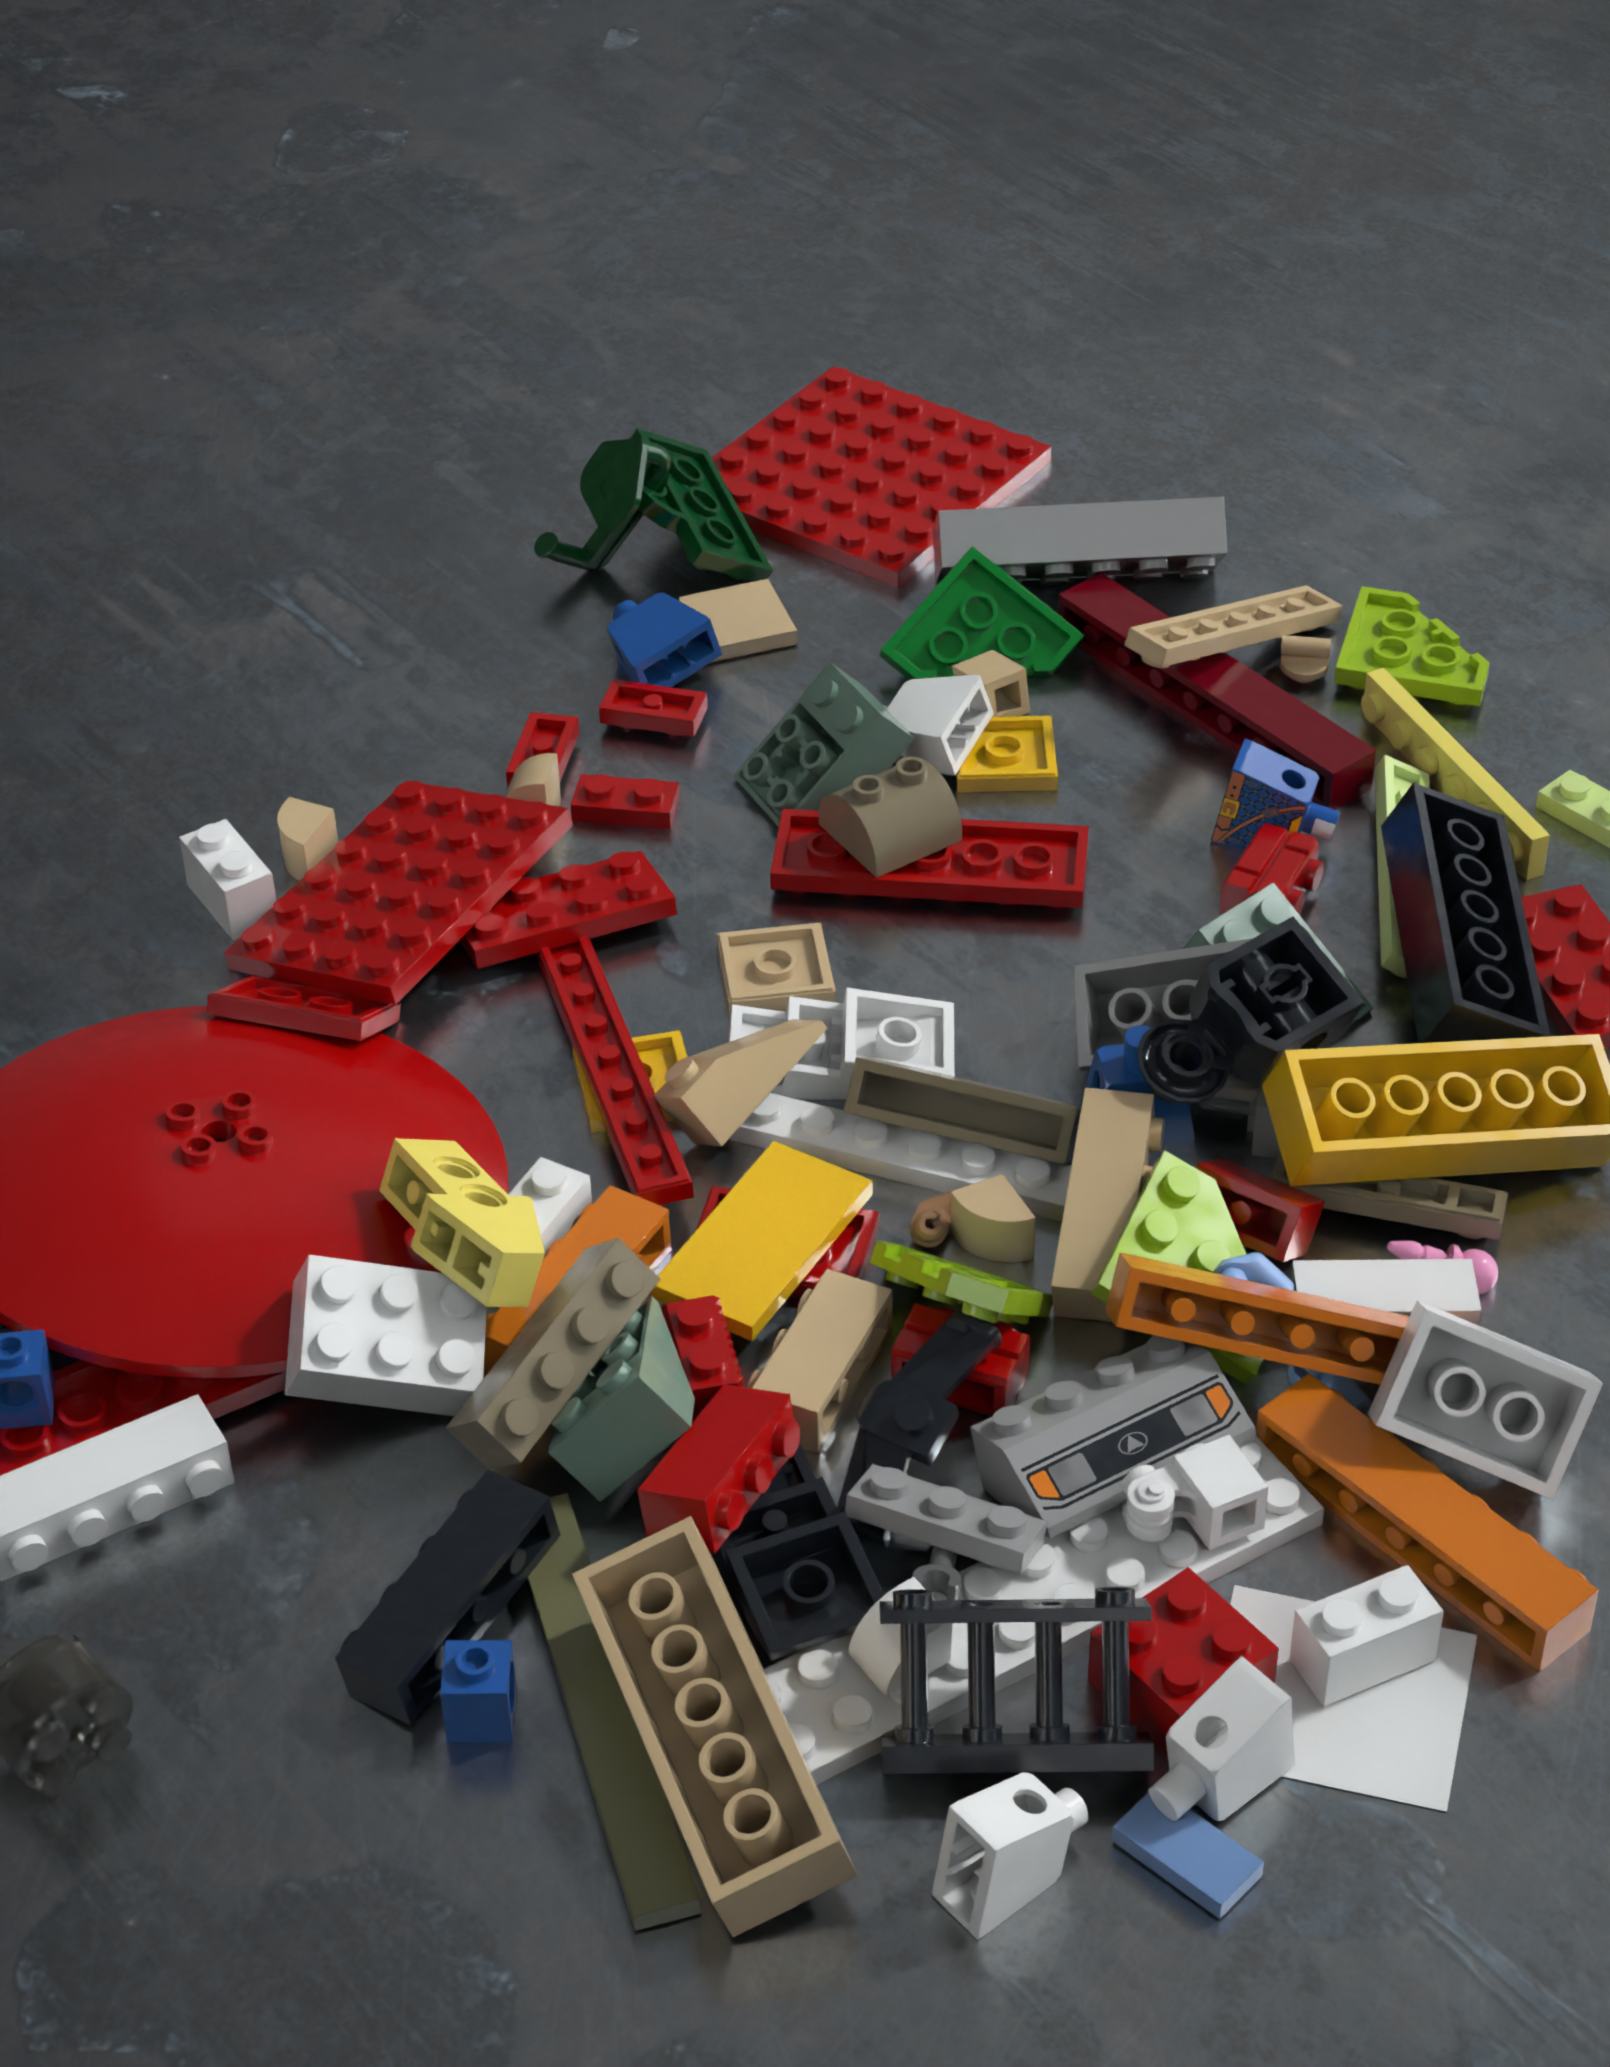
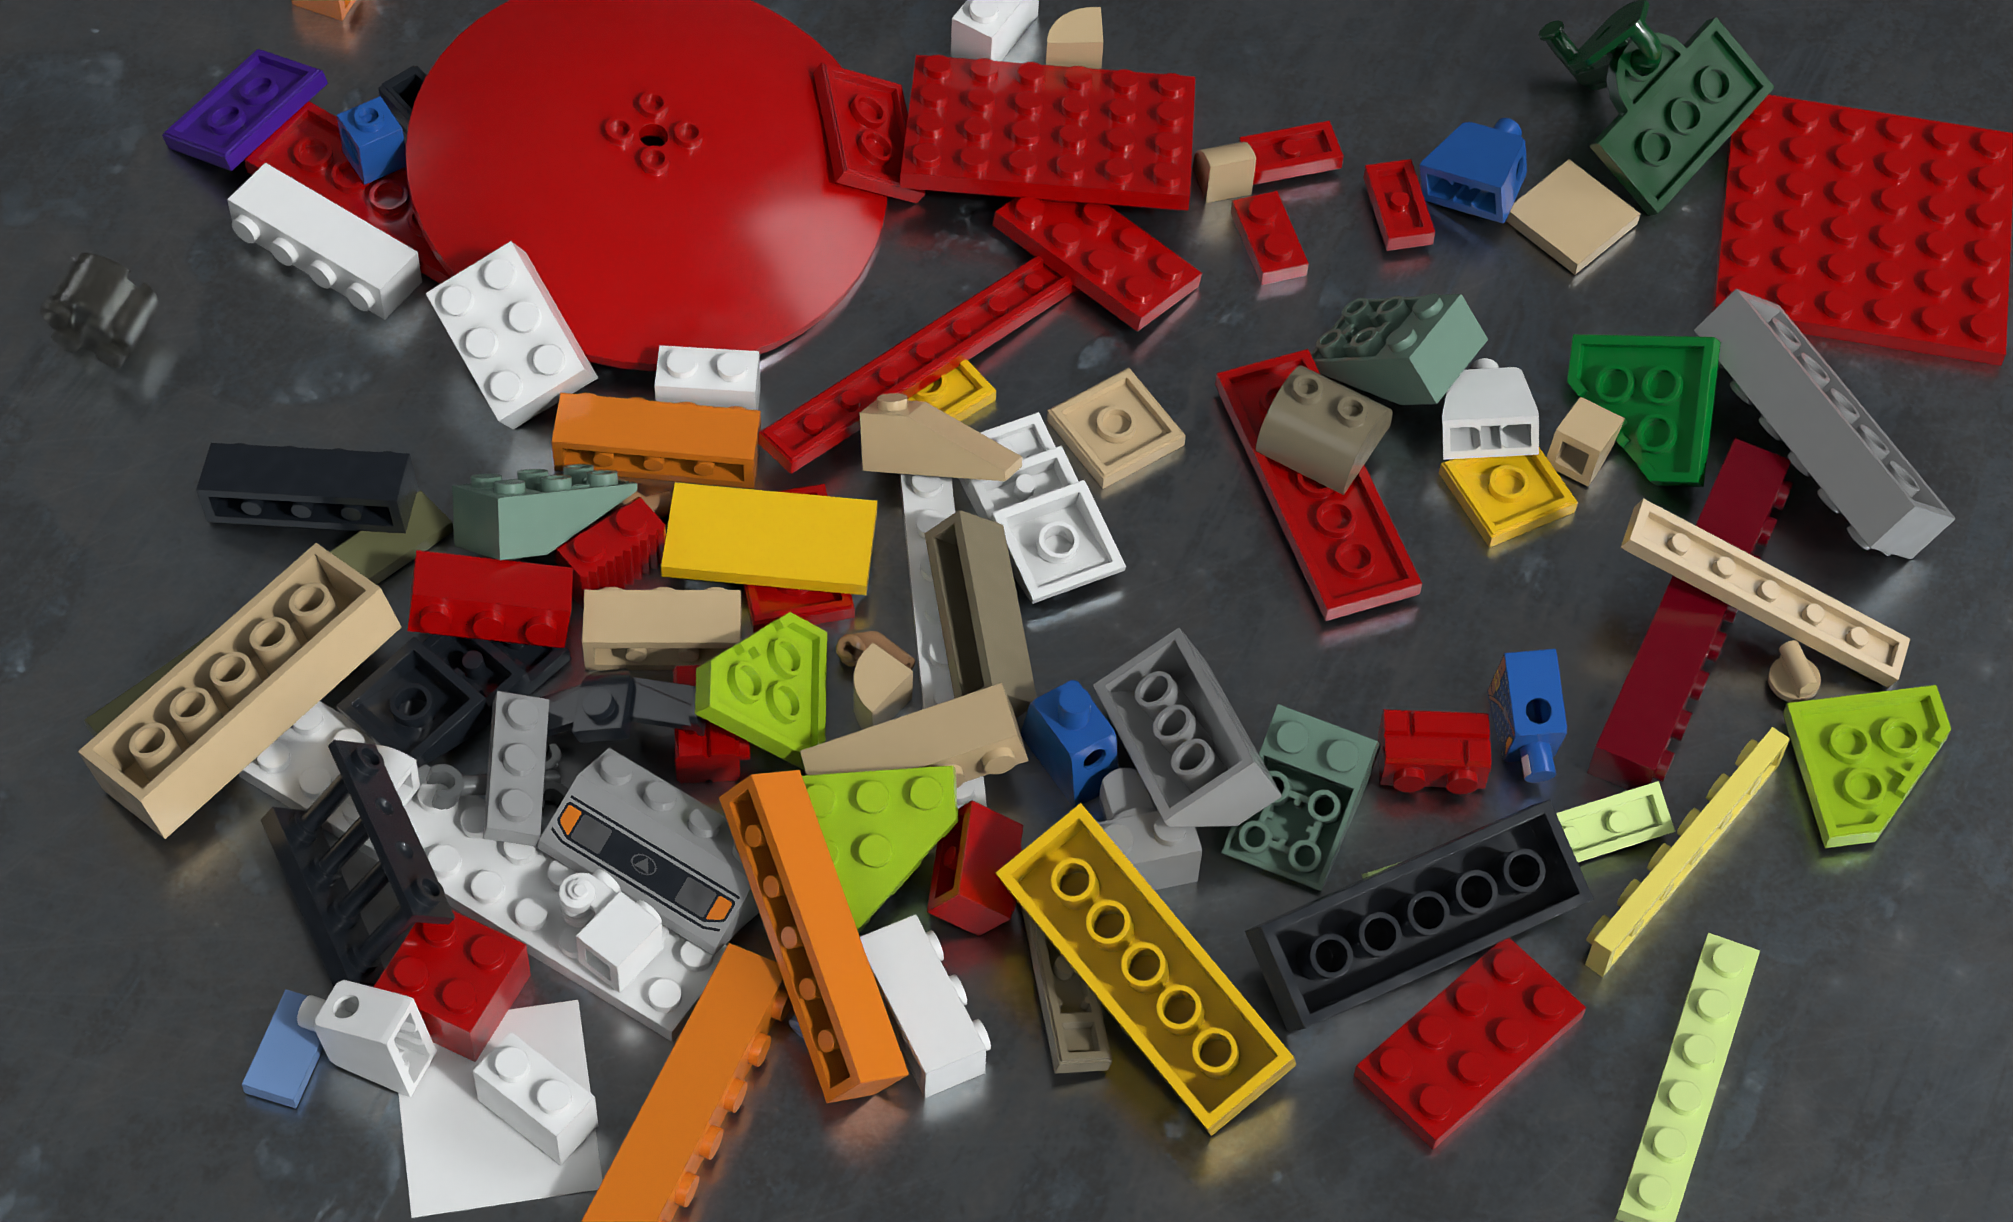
camera: 60 degrees right, 15 degrees up
light yellow brick [379,1138,545,1307] -> none
blue brick [440,1640,518,1743] -> none
dark tan brick [445,1238,660,1469] -> none
white torso [931,1772,1088,1940] -> none
black brick [1137,916,1364,1105] -> none
light blue arm [1214,1252,1295,1291] -> none
white brick [1368,1300,1603,1500] -> none
bright pink bar [1387,1241,1498,1295] -> none

